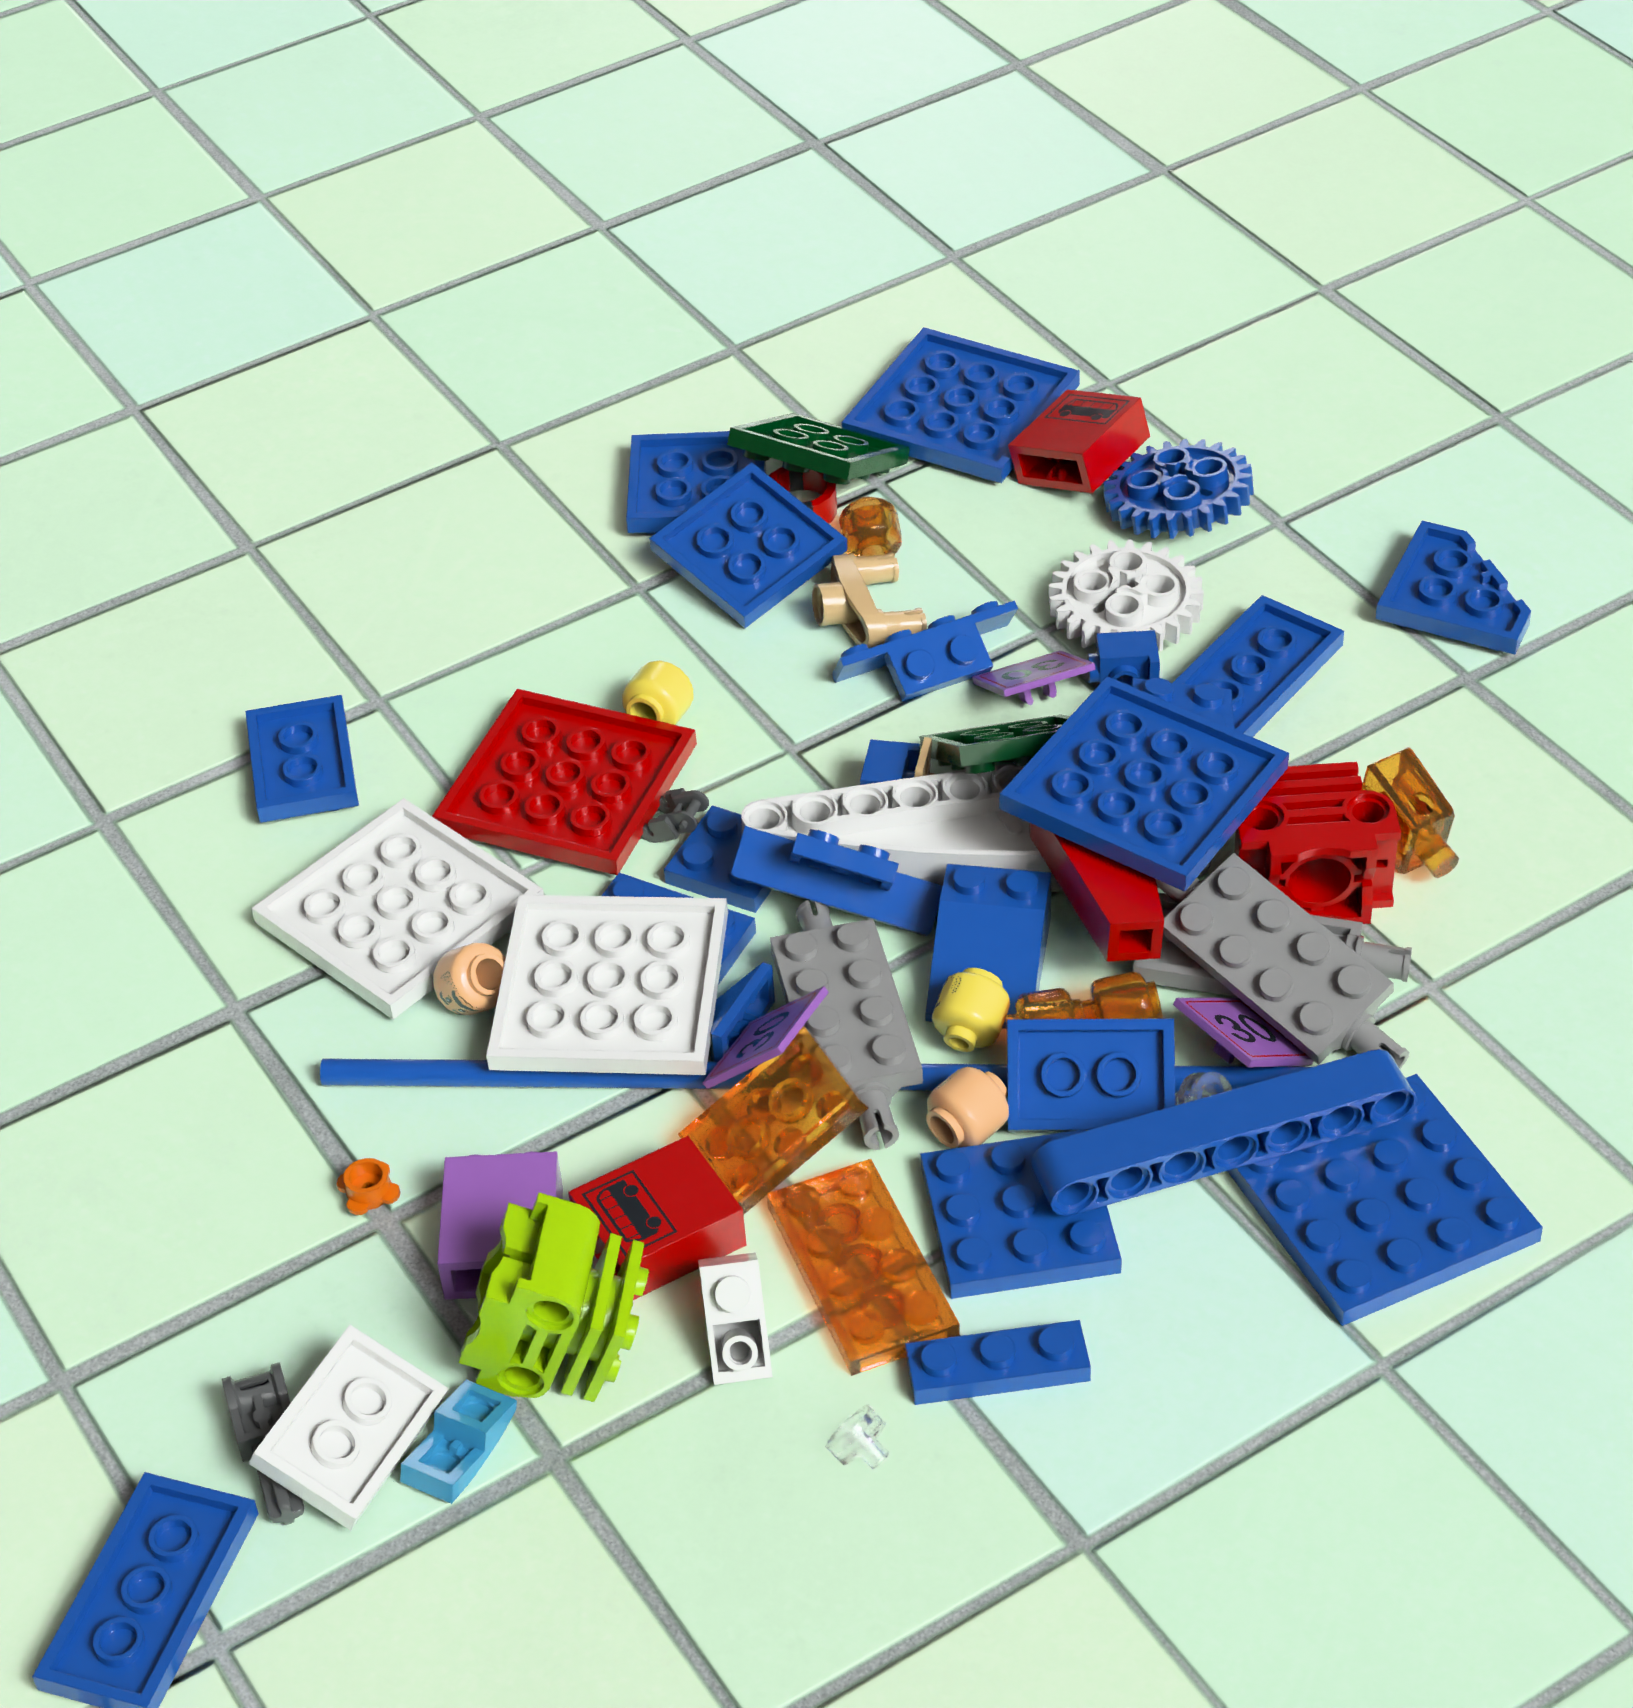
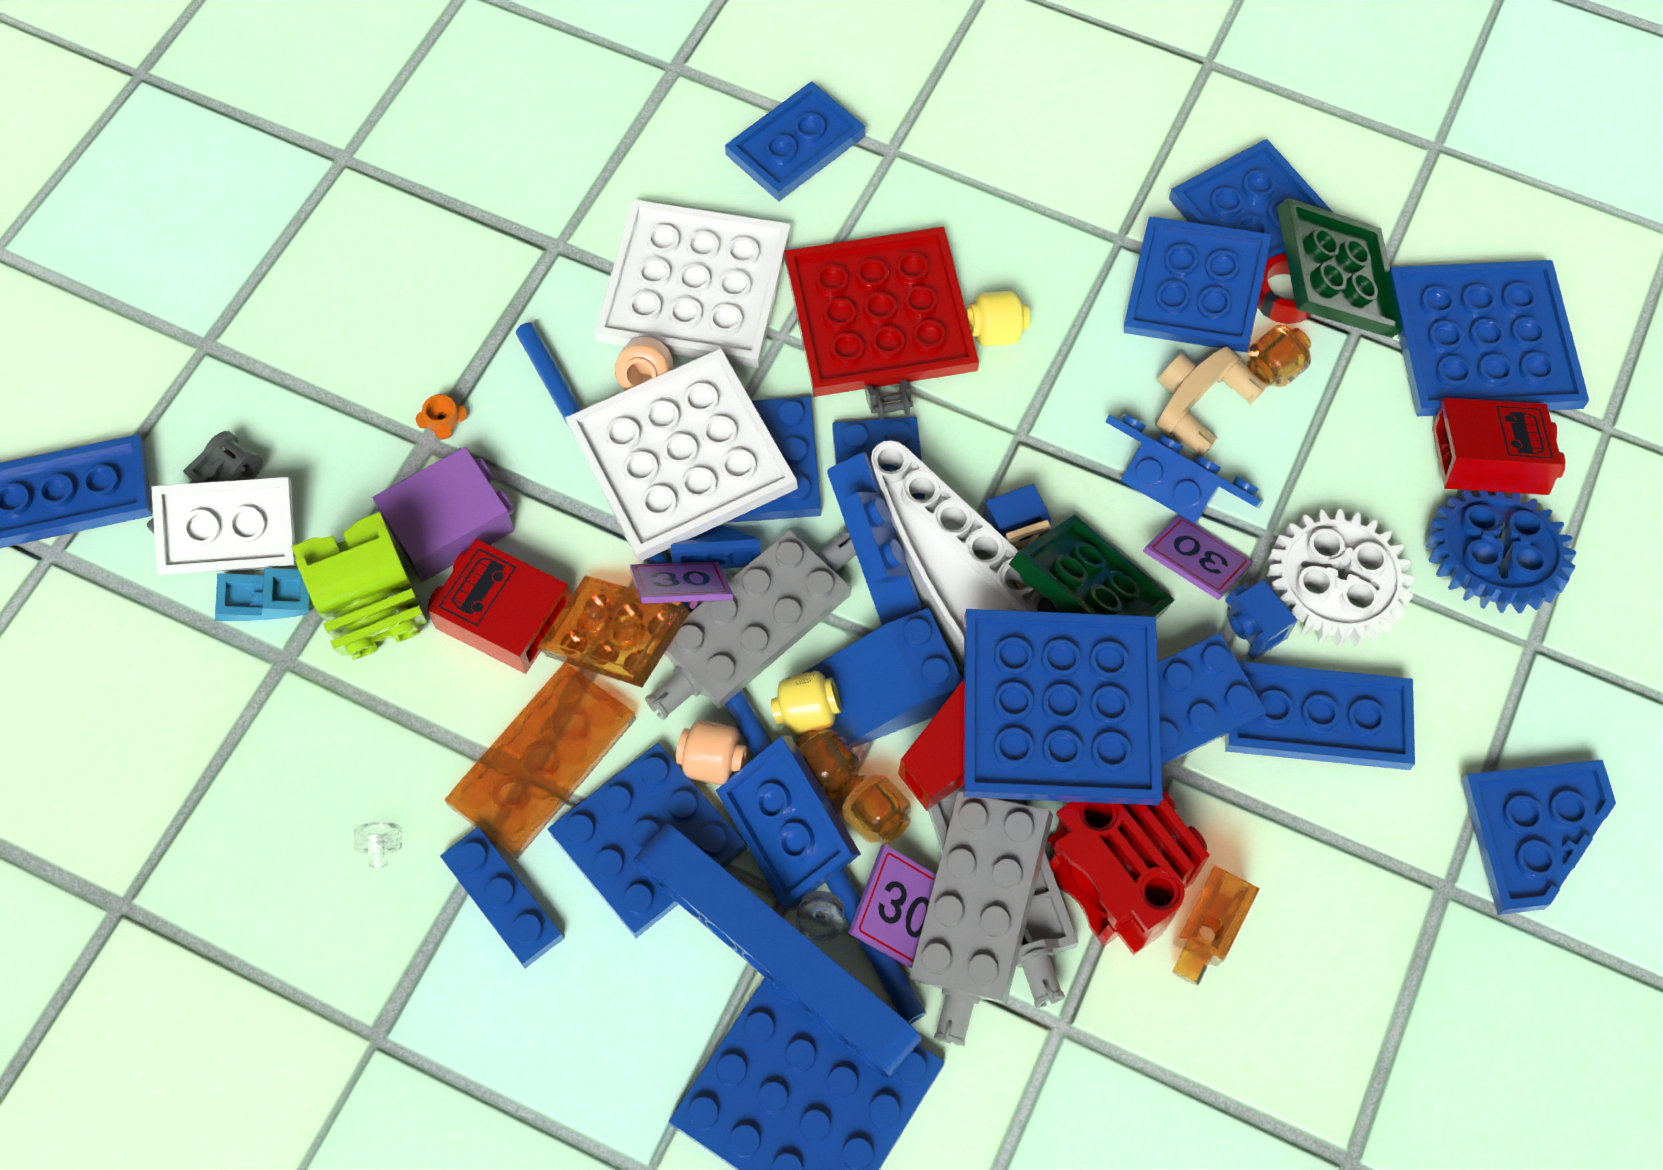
camera: 55 degrees right, 20 degrees up
white slope [698,1252,773,1385] -> none

